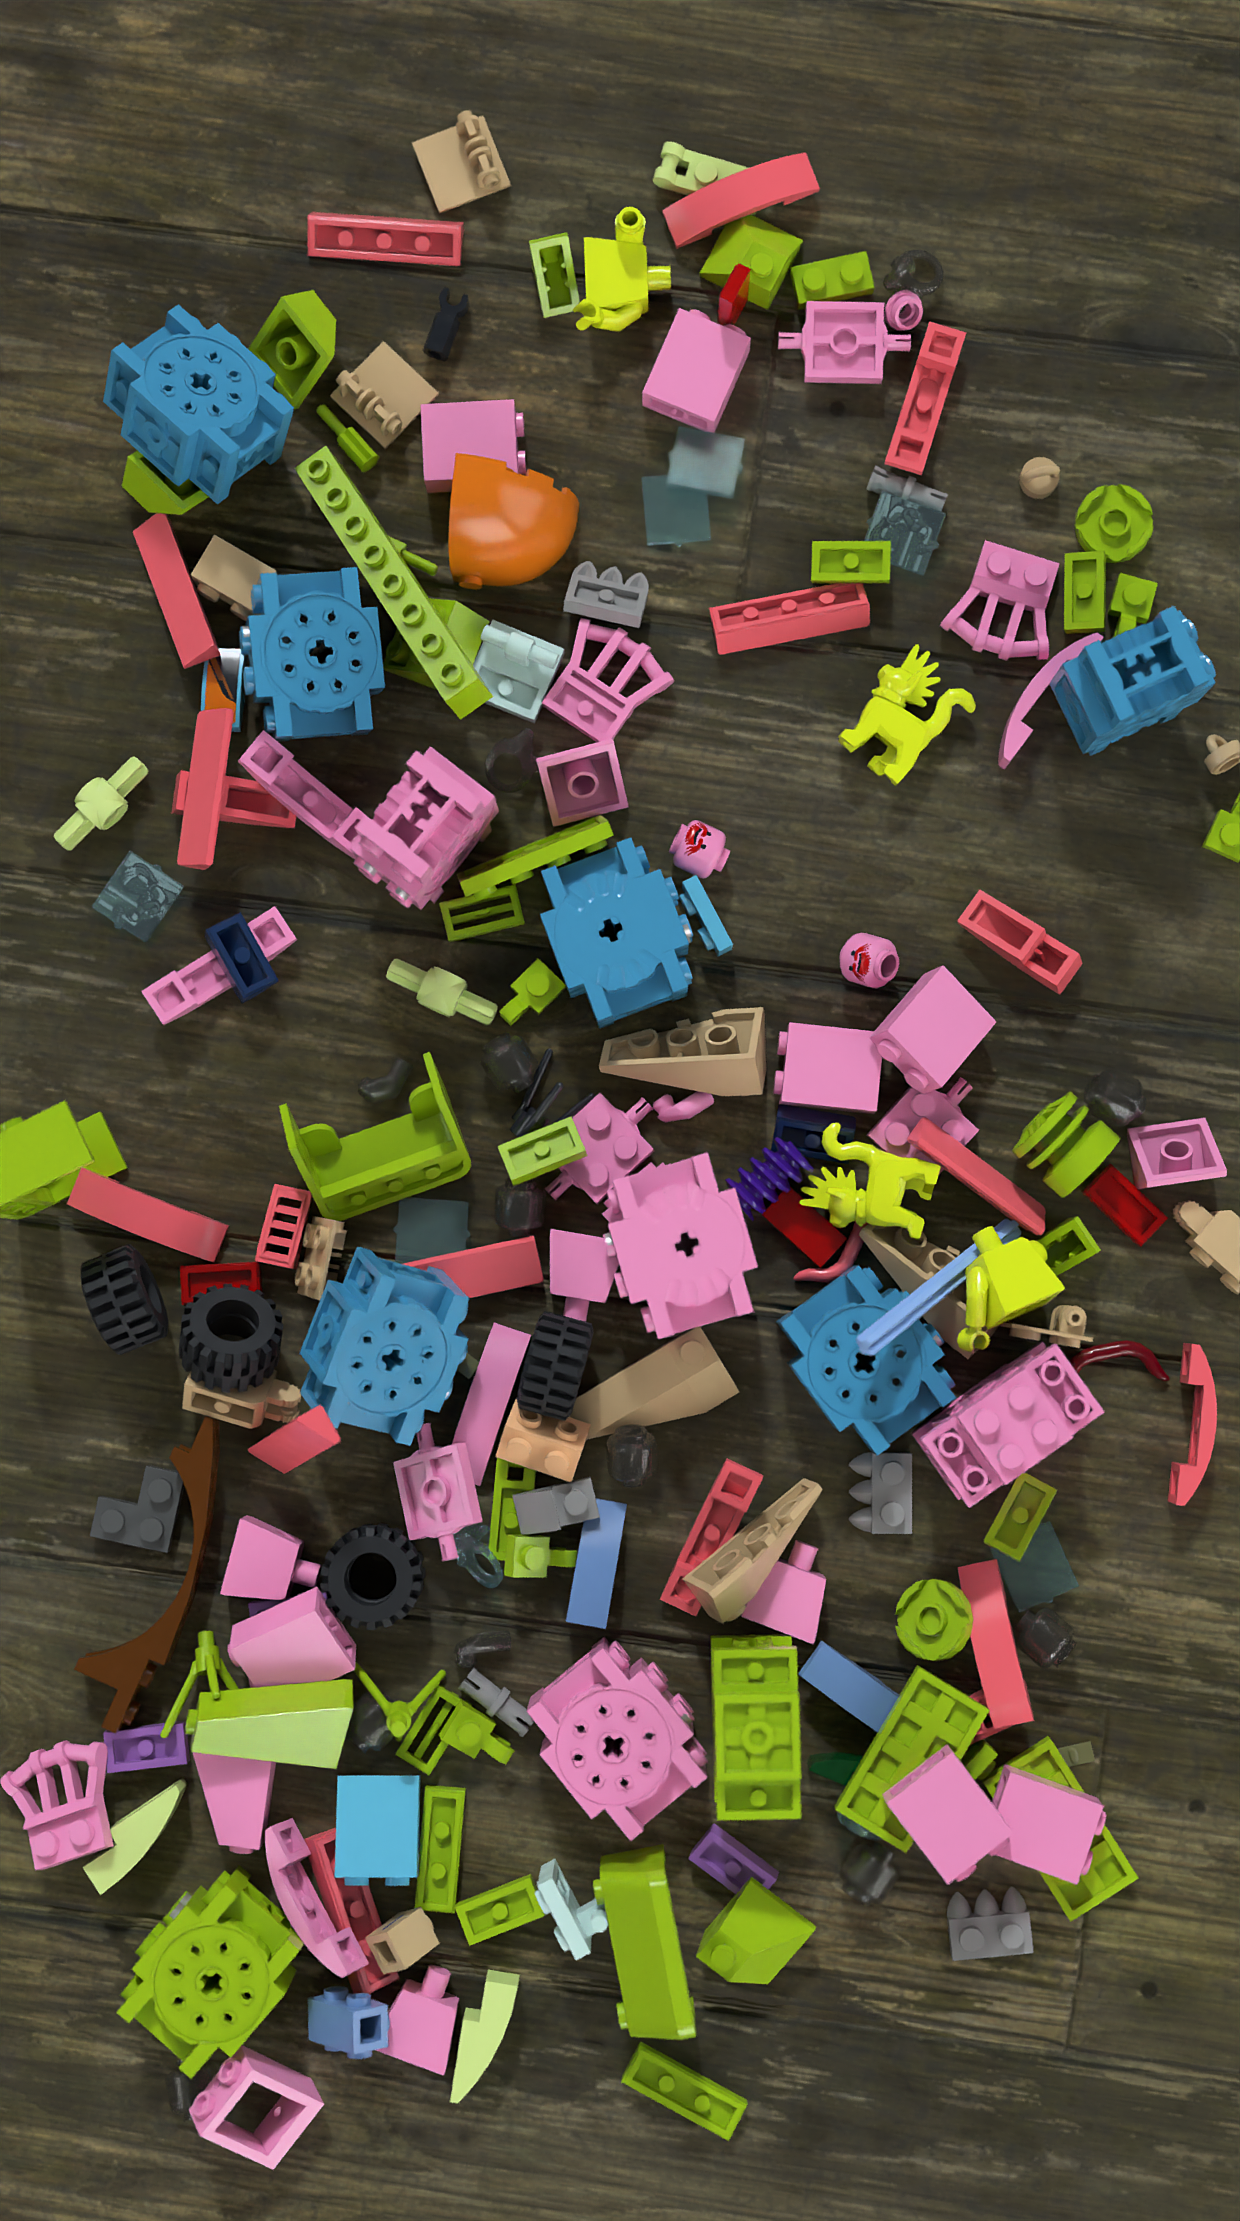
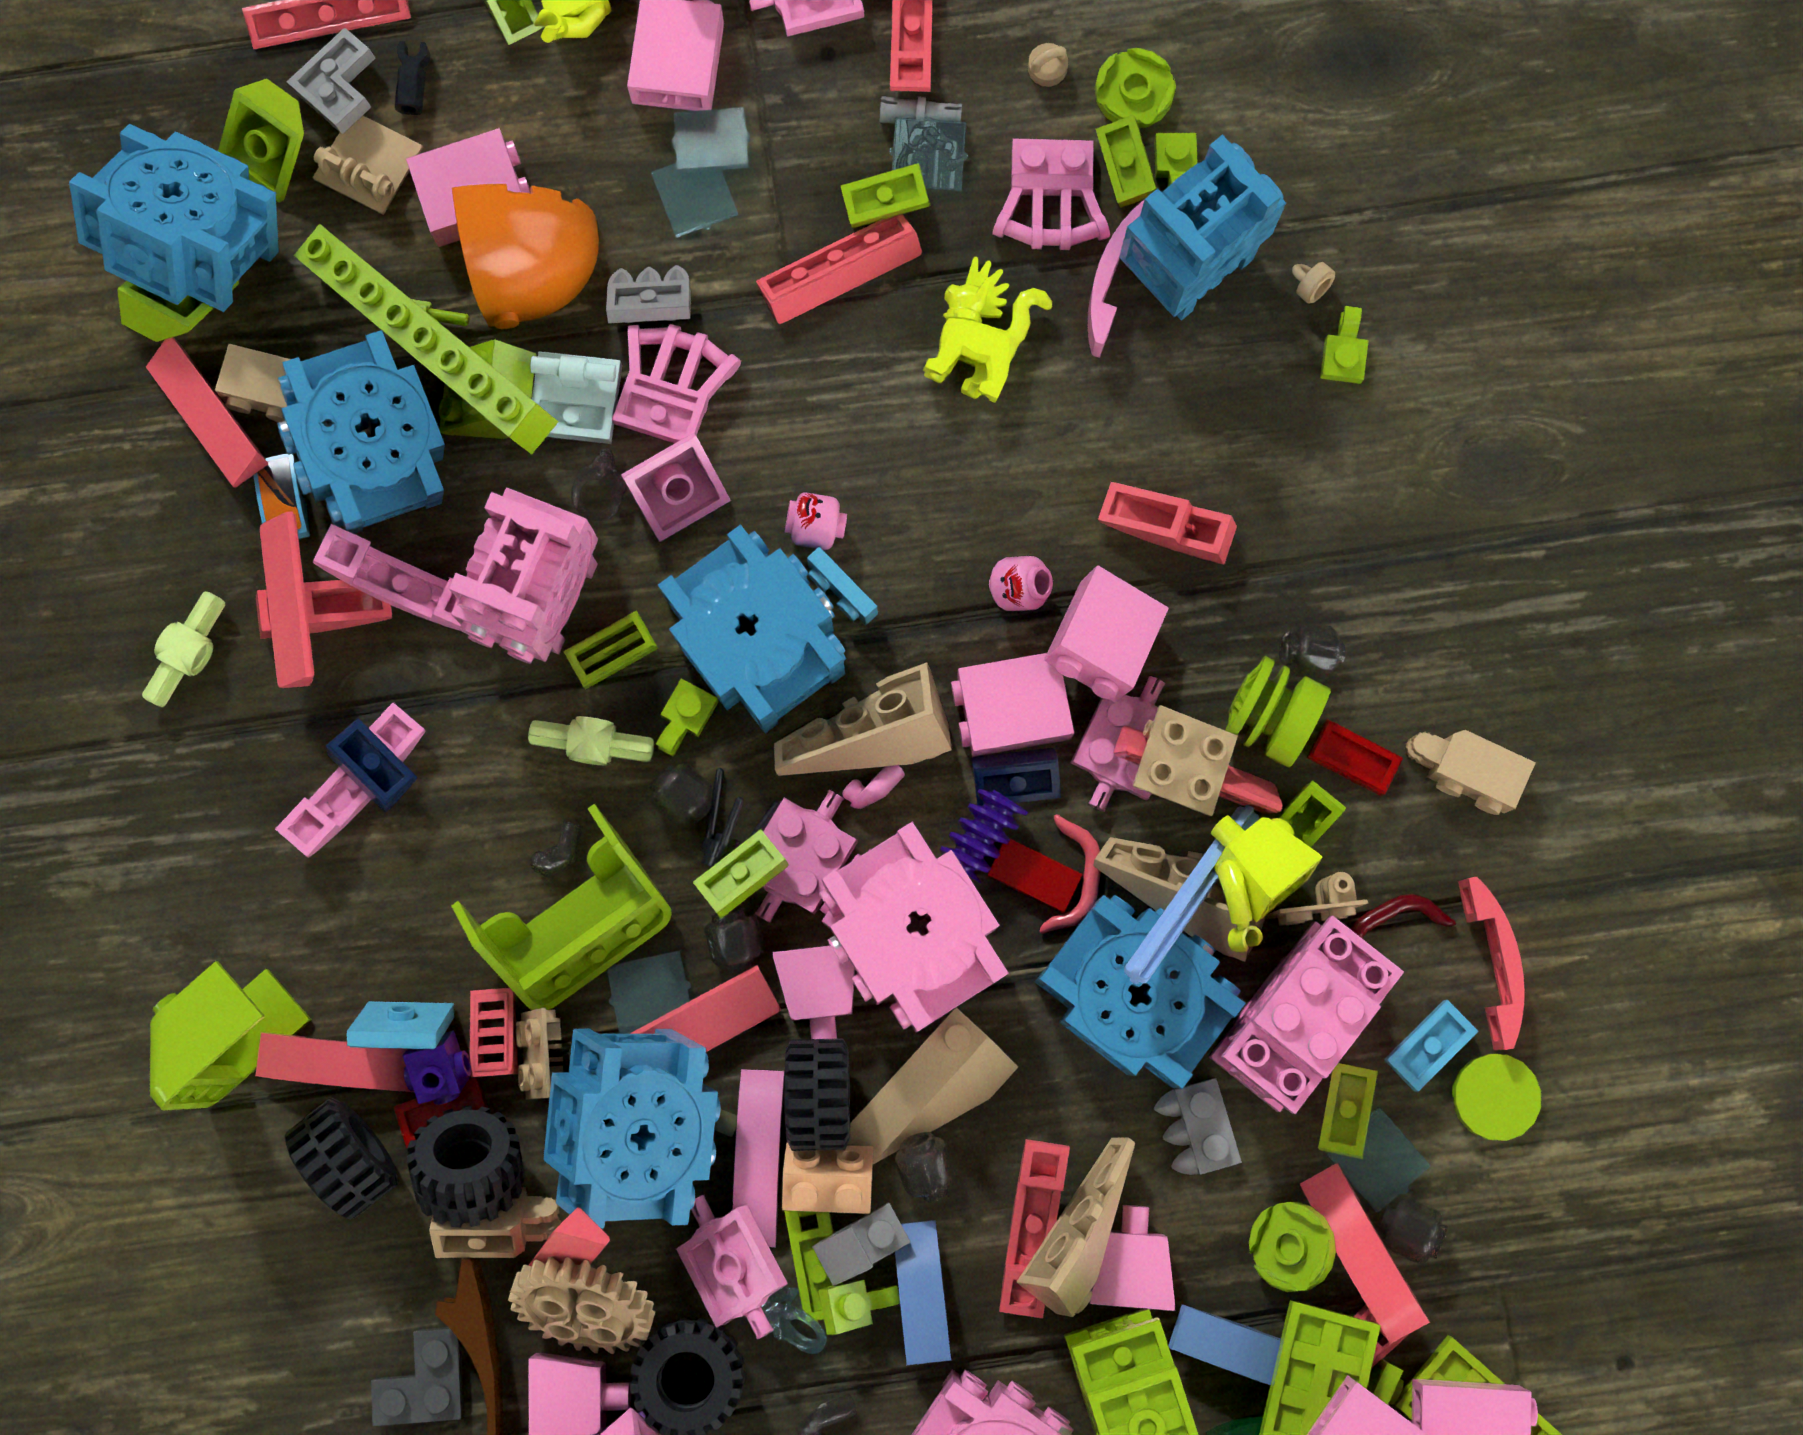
camera: 25 degrees left, 5 degrees down
clear light blue piece [92,851,184,943] -> none
lime axle [317,405,379,473] -> none
lime plate [457,814,614,899] -> none
neon yellow animal [799,1122,941,1240] -> none
olive piece [1057,1741,1095,1767] -> none
bright pink slope [1127,1118,1227,1189] -> none
none -> light grey plate [287,28,375,134]
none -> medium azure plate [347,1001,454,1049]
none -> dark purple brick [402,1030,471,1105]
none -> tan gear [508,1257,655,1354]
none -> tan hinge [1133,705,1238,816]
none -> medium azure plate [1384,1000,1479,1092]
none -> lime tile [1452,1054,1541,1141]

